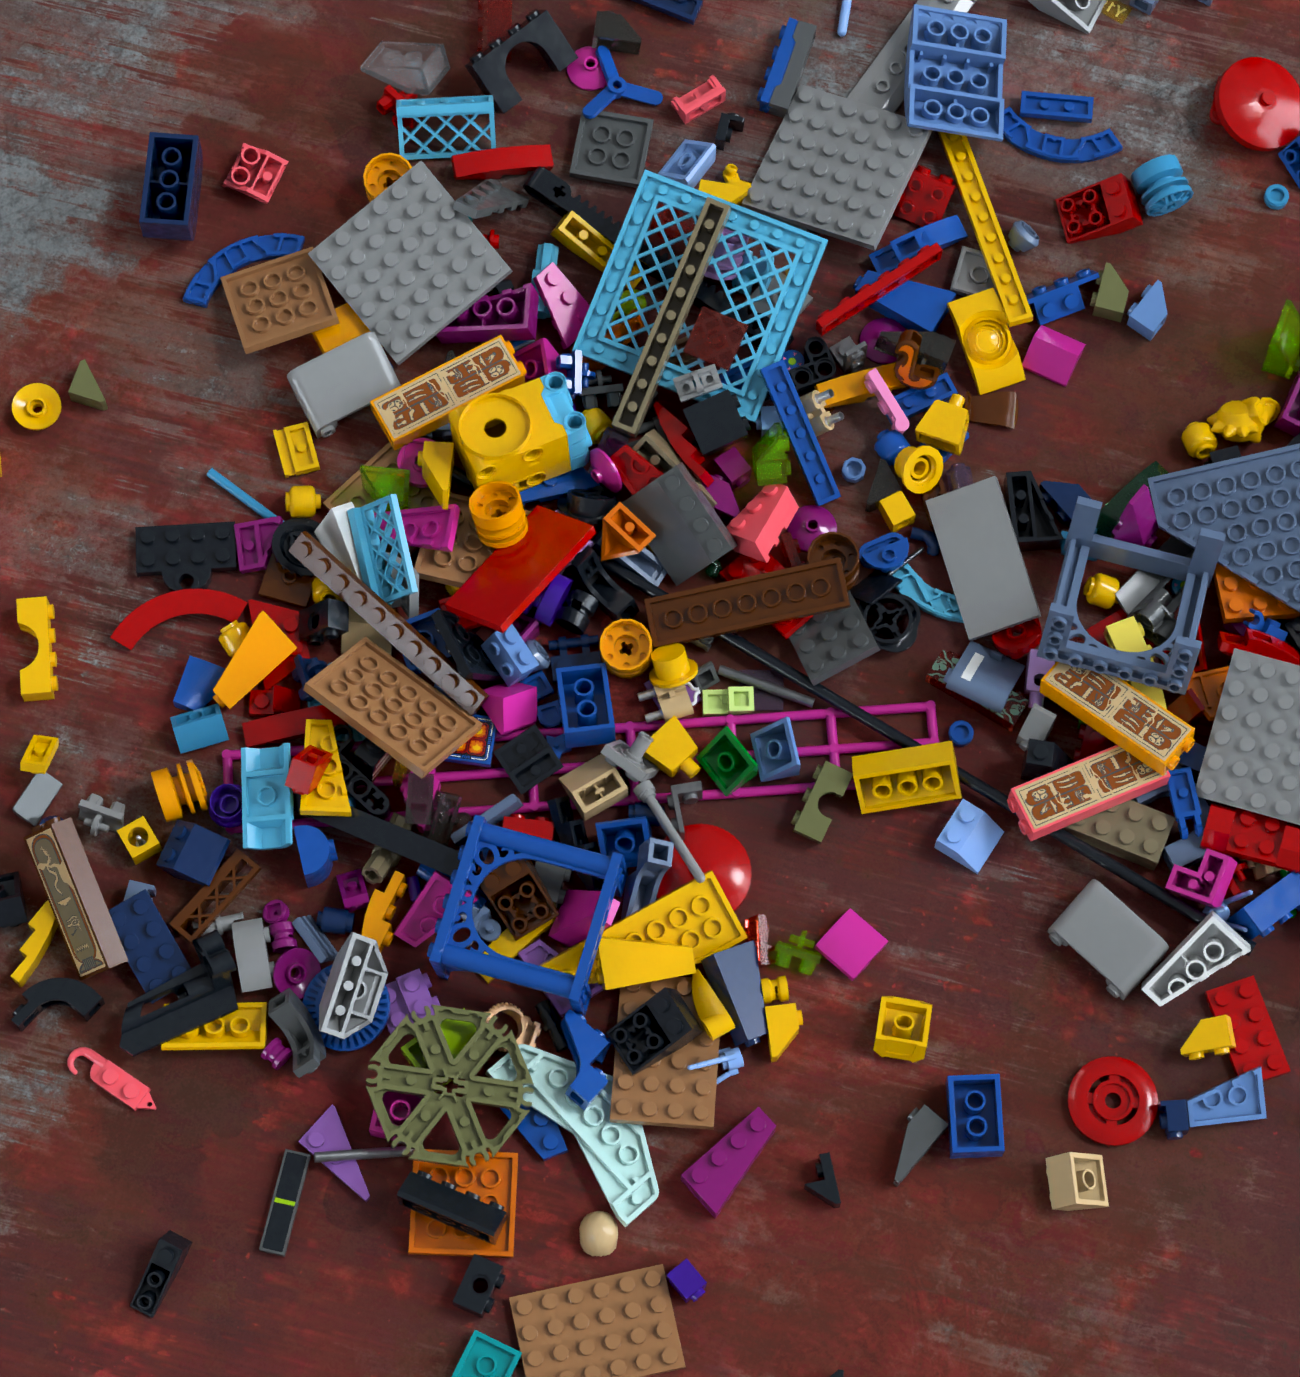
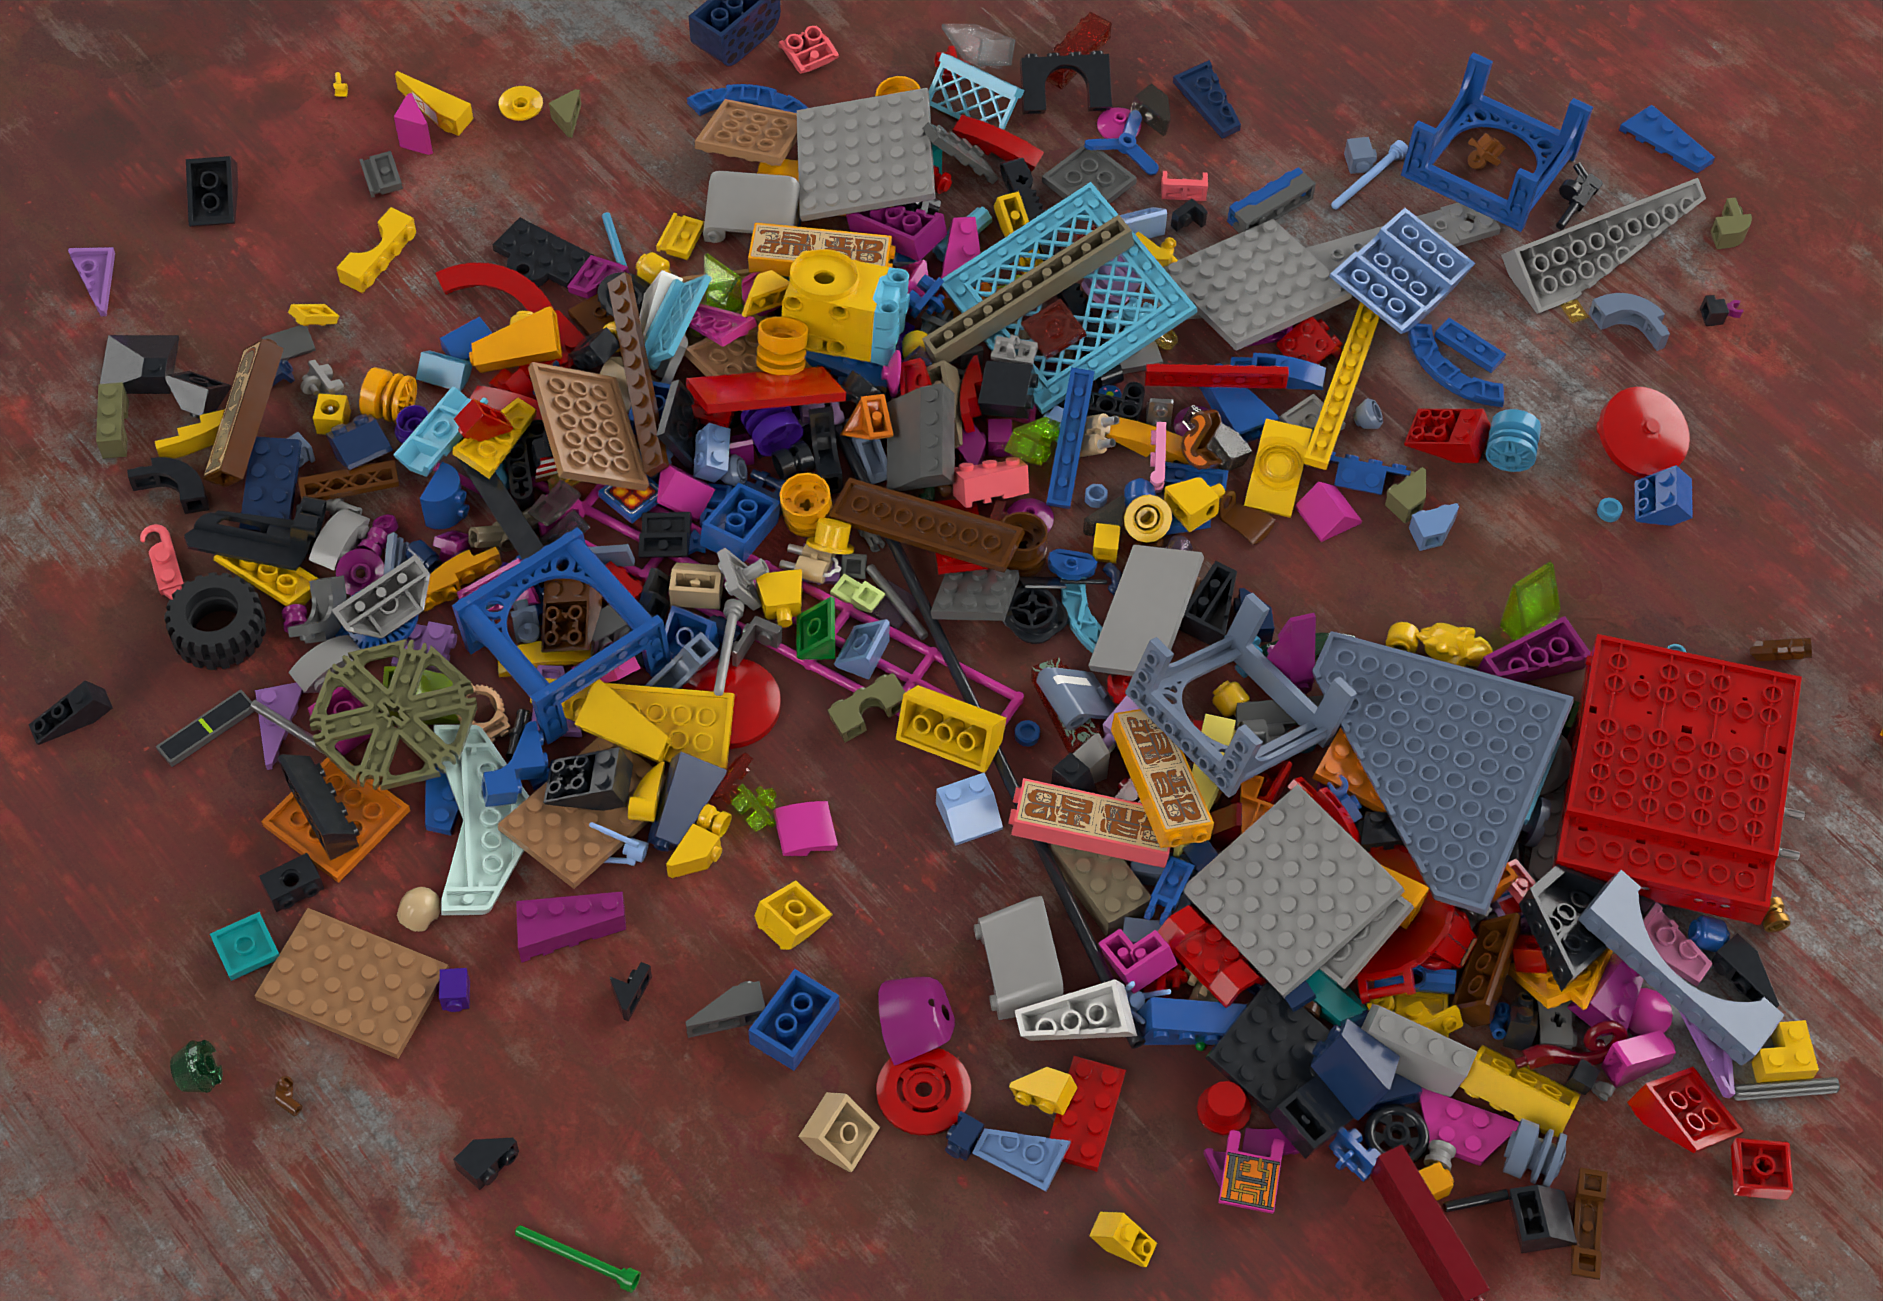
camera: 35 degrees right, 15 degrees down
none -> black tyre [164,572,266,670]
none -> light grey brick [289,635,361,693]
none -> magenta piece [878,977,955,1066]

